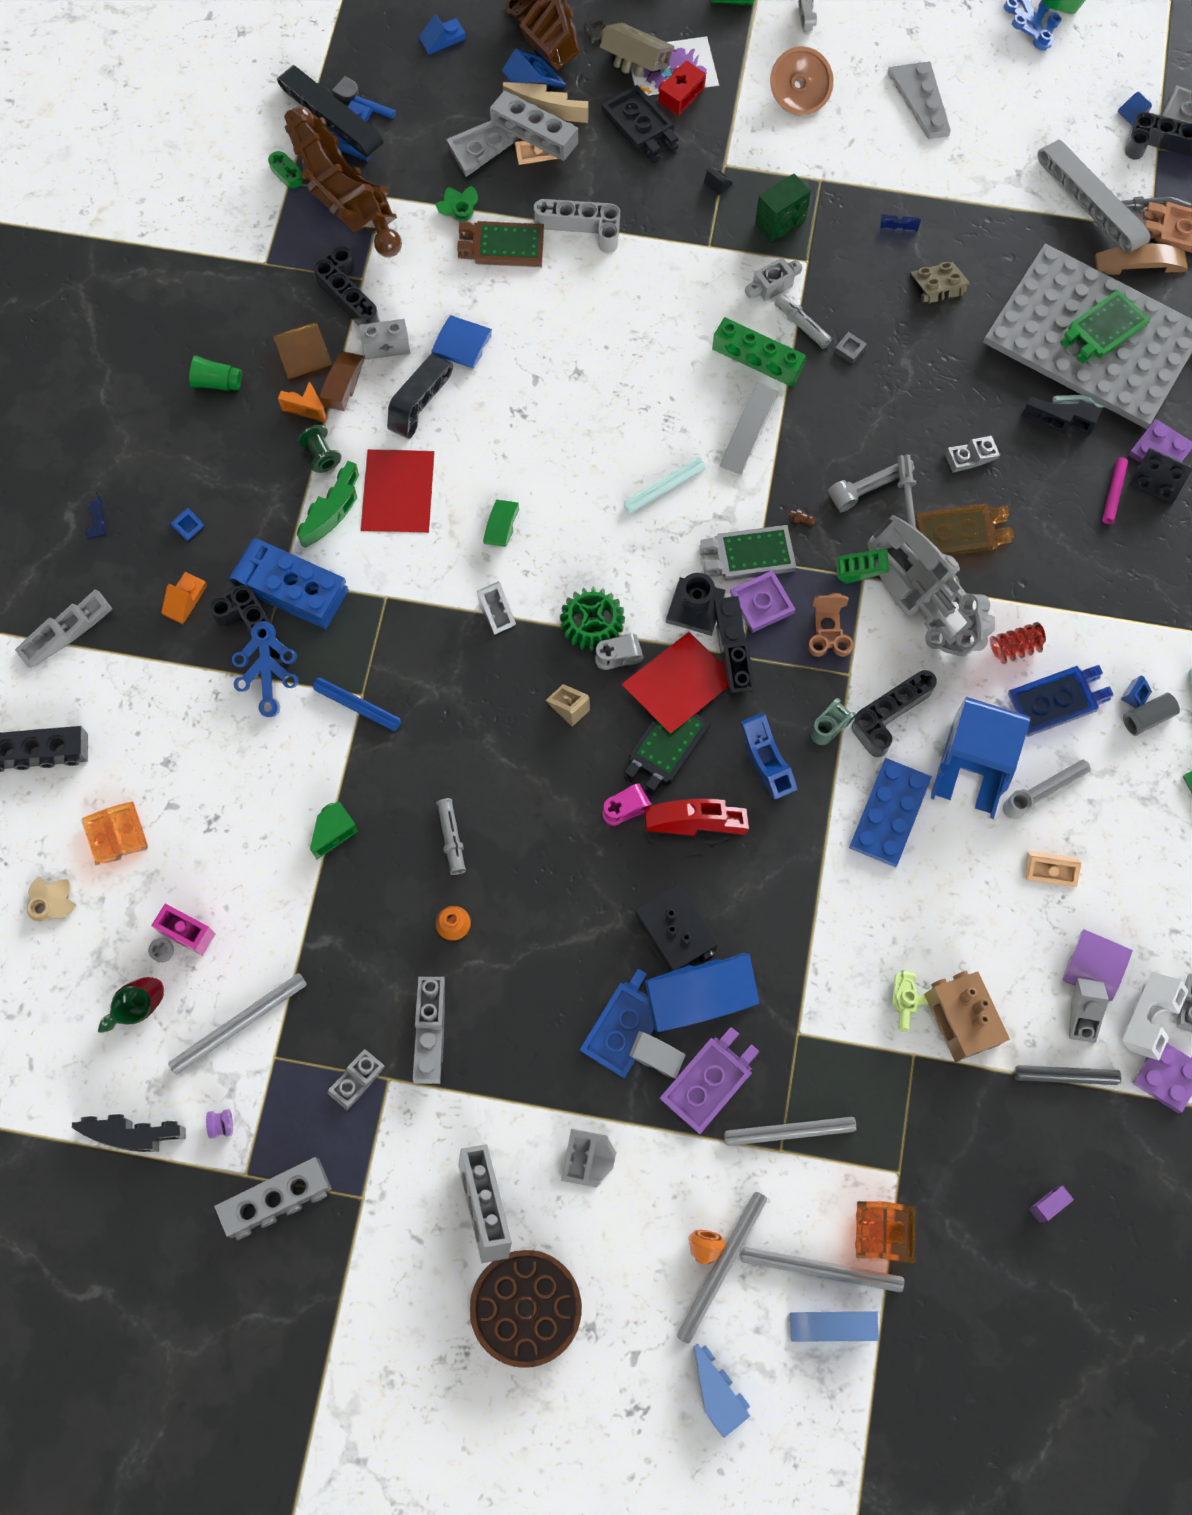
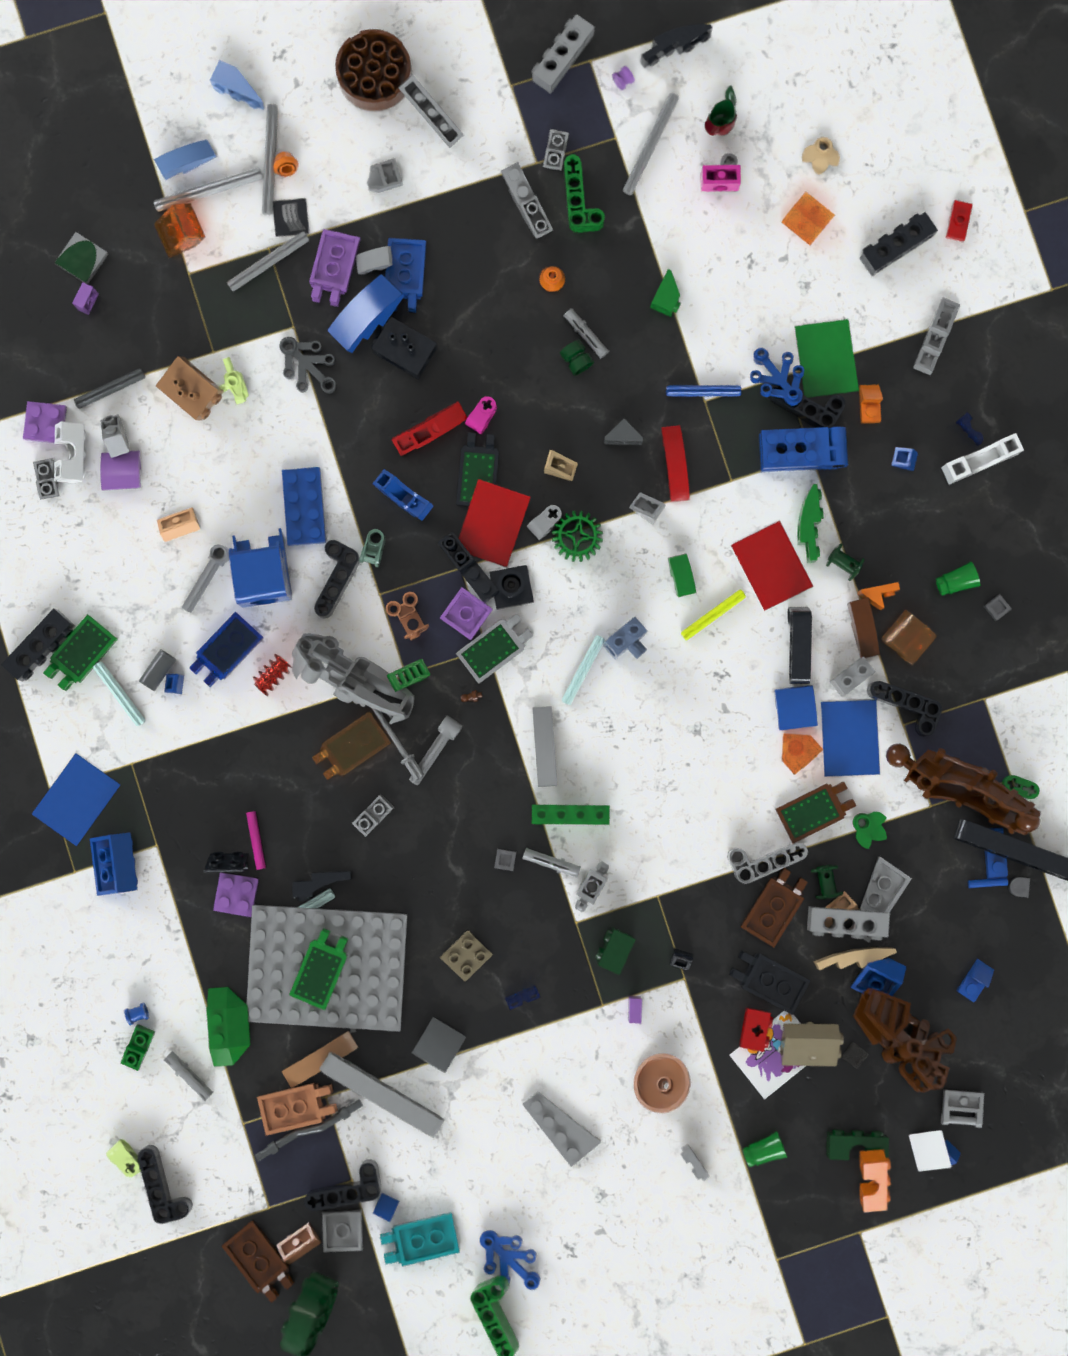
camera: 150 degrees right, 15 degrees up
none -> dark green tile [55,232,108,285]
none -> black sticker [273,198,309,237]
none -> dark grey plant [279,337,336,394]
none -> teal tile [380,1212,460,1266]
none -> dark grey slope [412,1017,466,1073]
none -> dark green wheel [560,339,594,376]
none -> green beam [564,155,605,233]
none -> sand blue piece [603,616,647,660]
none -> dark grey slope [604,419,643,445]
none -> medium lavender piece [628,996,642,1023]
none -> red slope [661,425,690,502]
none -> neon yellow axle [681,589,746,640]
none -> reddish brown tile [741,868,808,947]
none -> clear orange plate [781,733,823,775]
none -> green sticker [794,319,859,398]
none -> dark green hose [811,864,843,900]
none -> blue sticker [821,700,880,777]
none -> white arch [941,433,1024,485]
none -> flat silver tile [984,594,1012,621]

